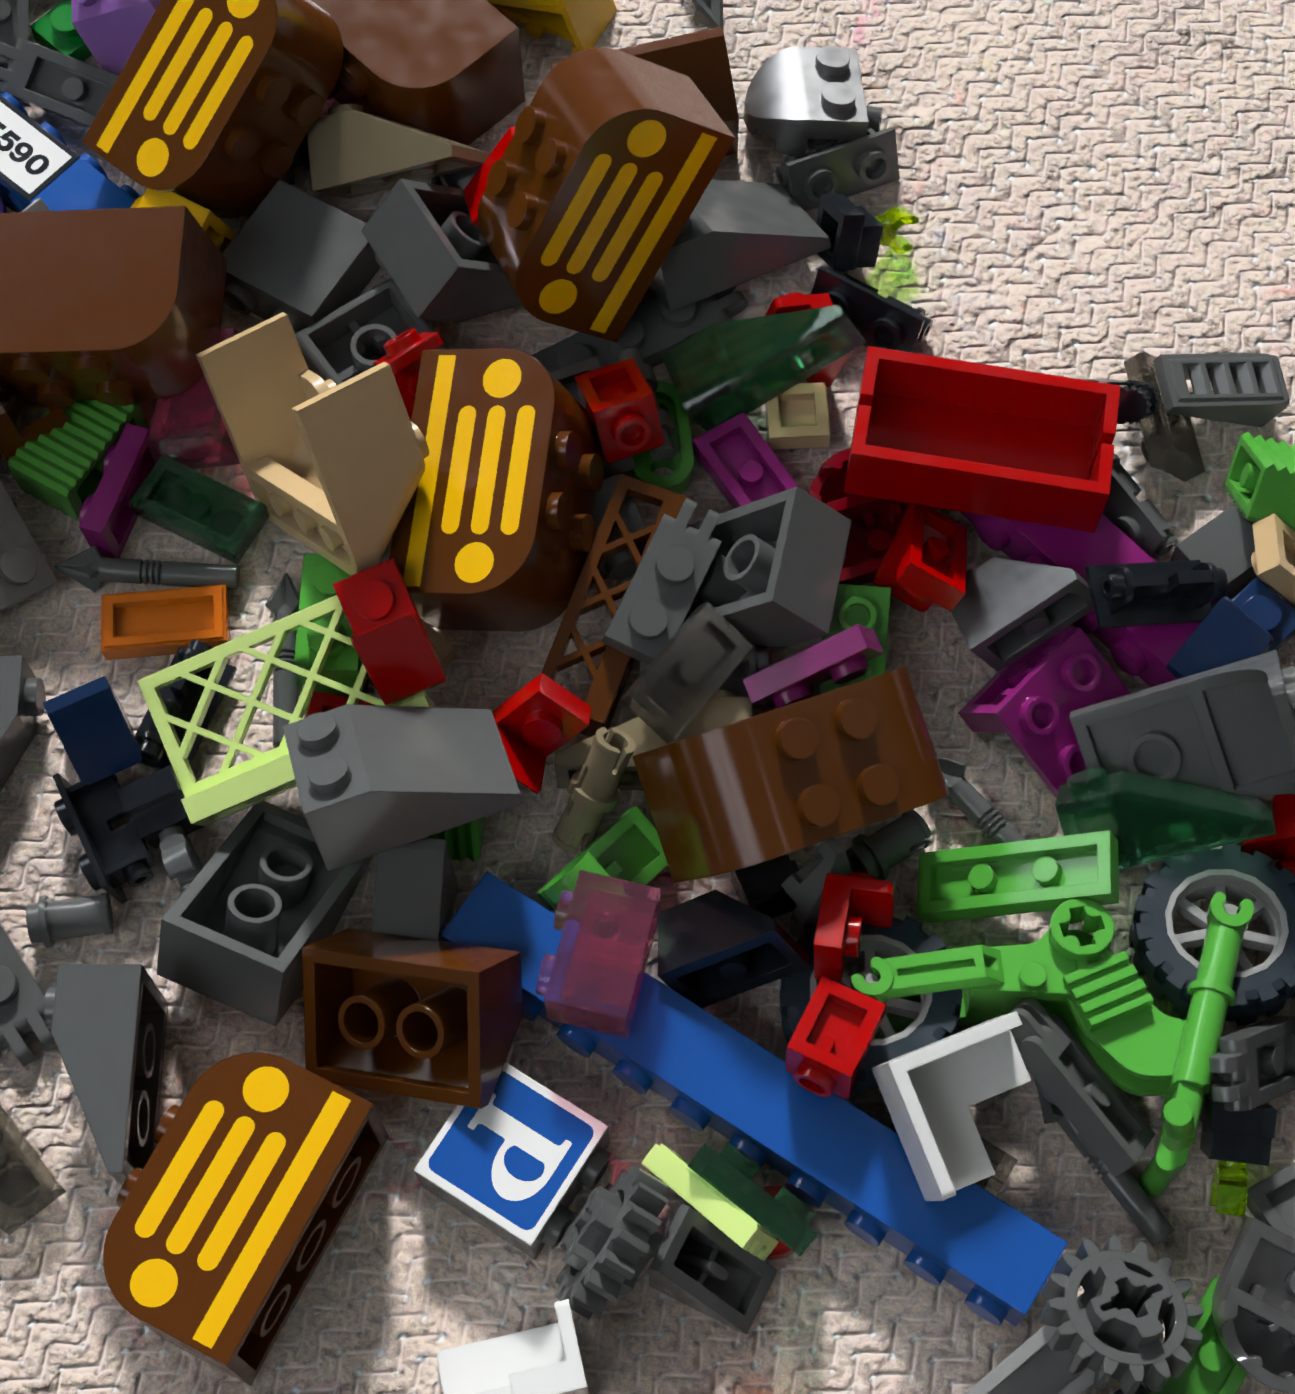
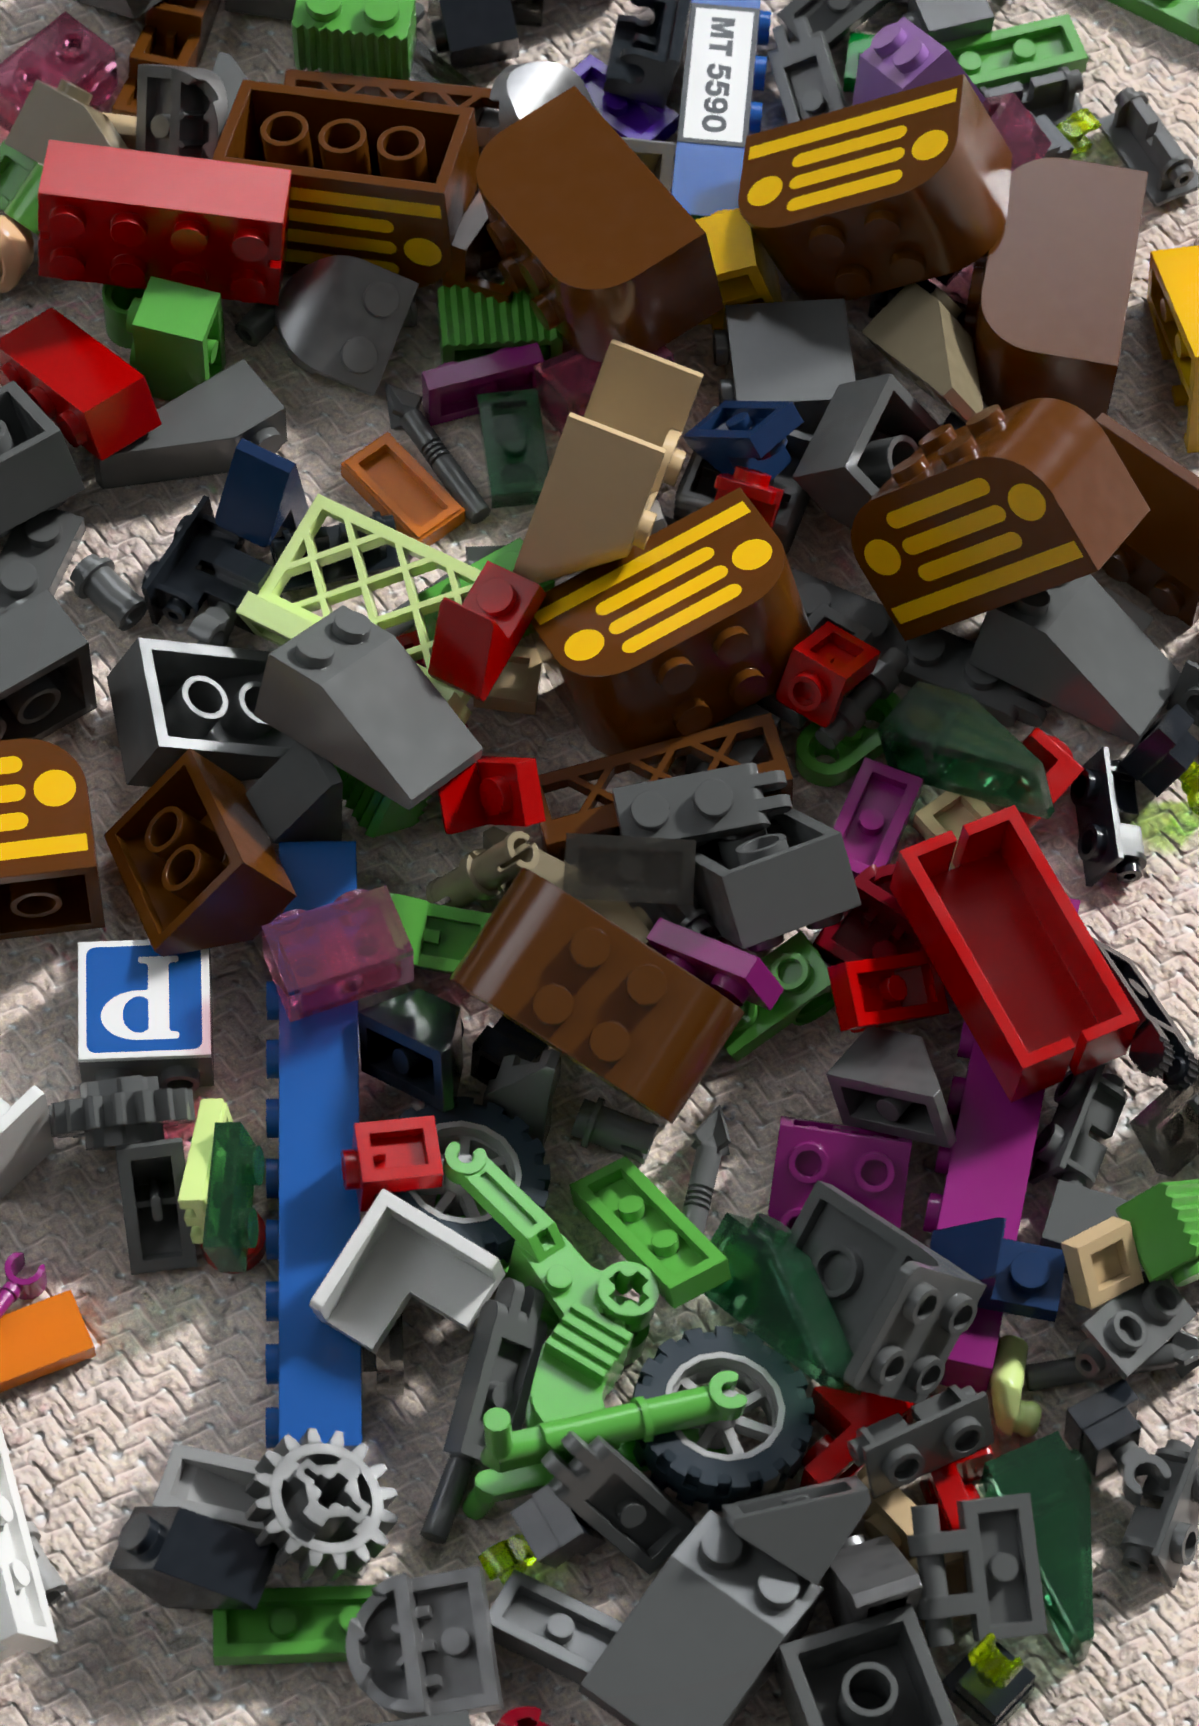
camera: 50 degrees right, 5 degrees down
red bracket [814,873,895,982] -> none
black hinge [1085,560,1228,629] -> none
none -> dark blue slope [683,401,804,481]

